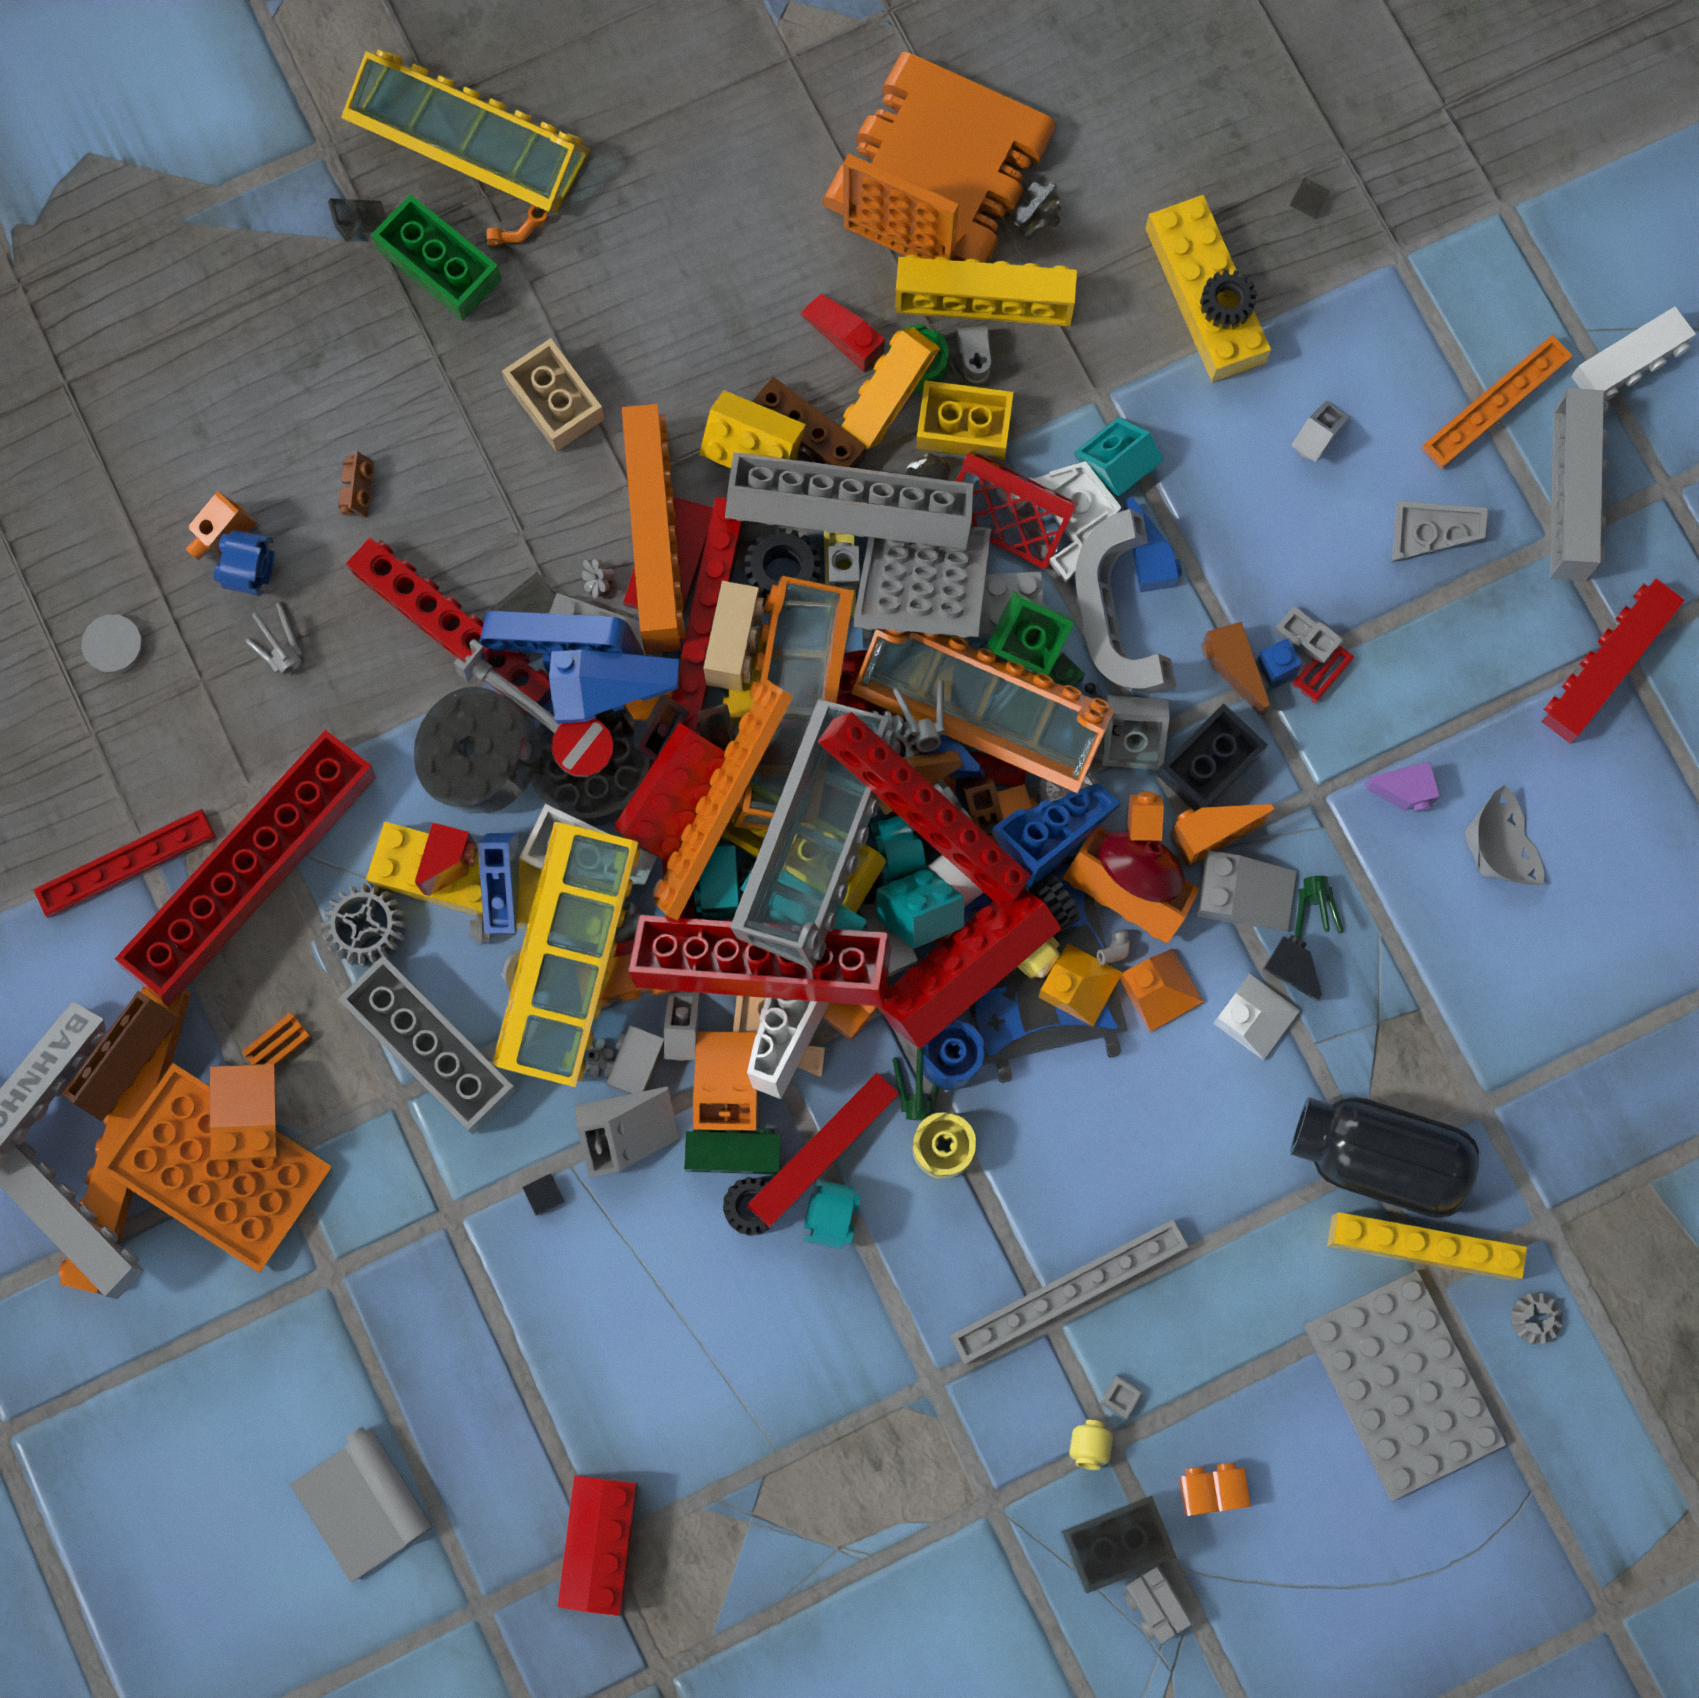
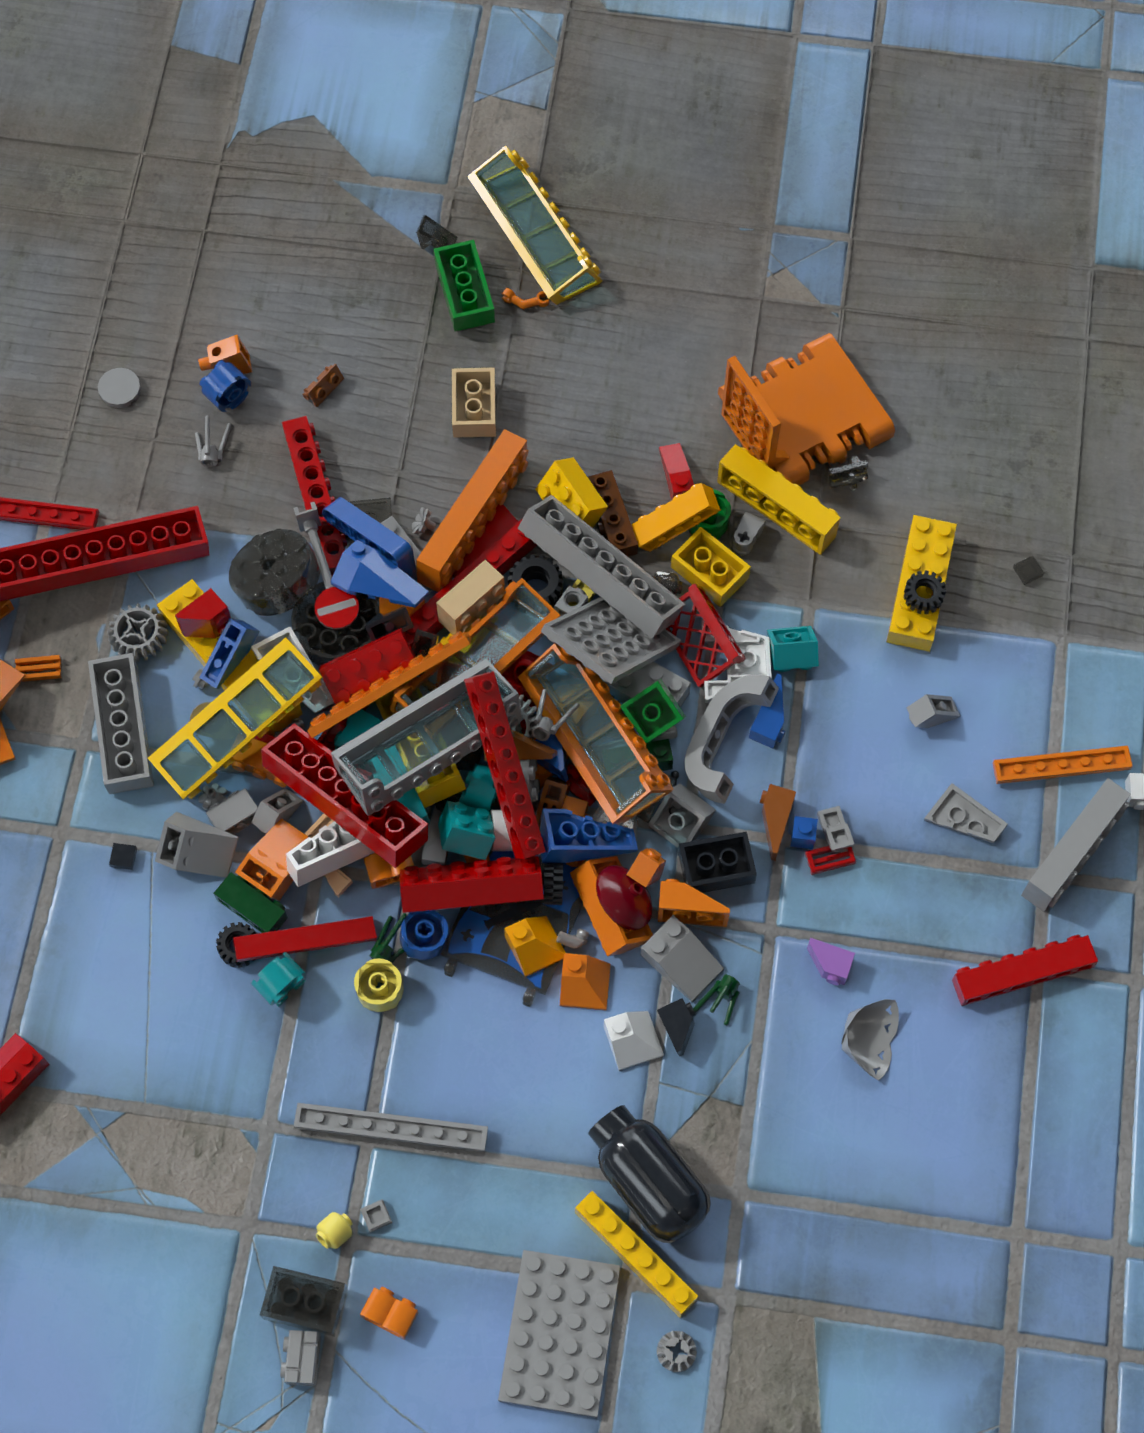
camera: 35 degrees right, 10 degrees down
light yellow head [1017,937,1060,979] -> none

